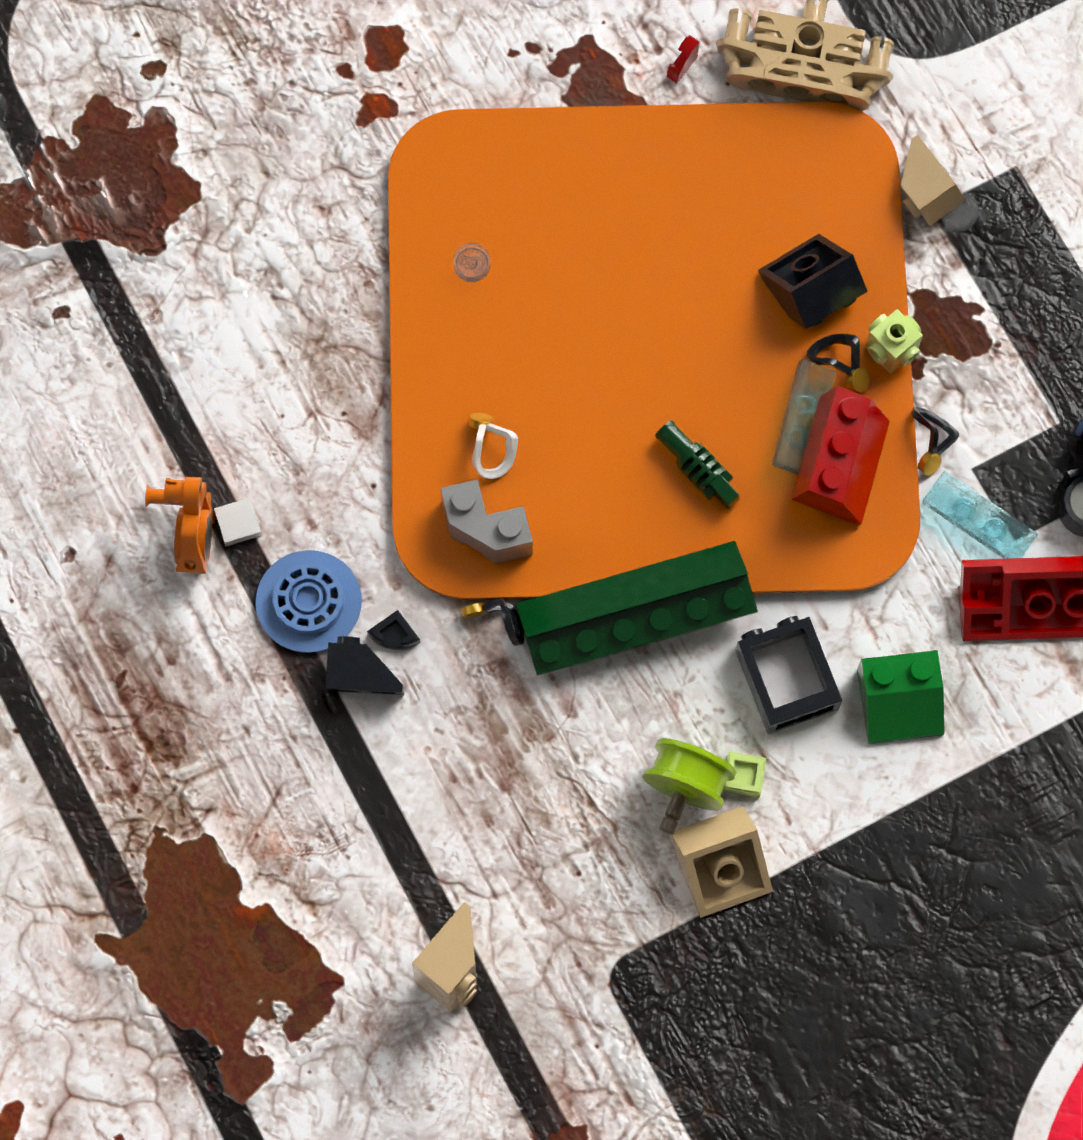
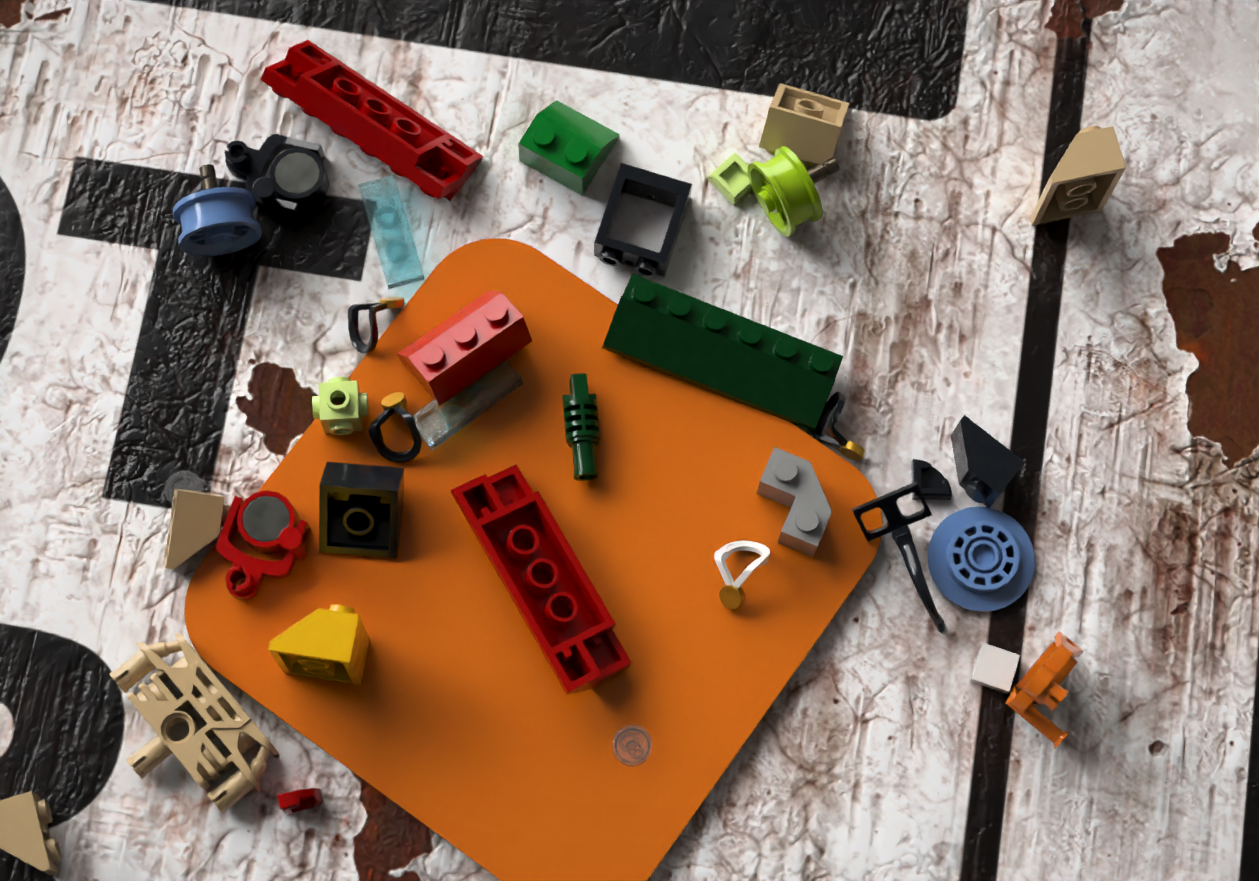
camera: 145 degrees left, 0 degrees up
none -> red piece [216,490,311,601]
none -> yellow slope [268,605,370,685]
none -> red slope [451,464,632,695]
none -> black piece [852,481,948,634]

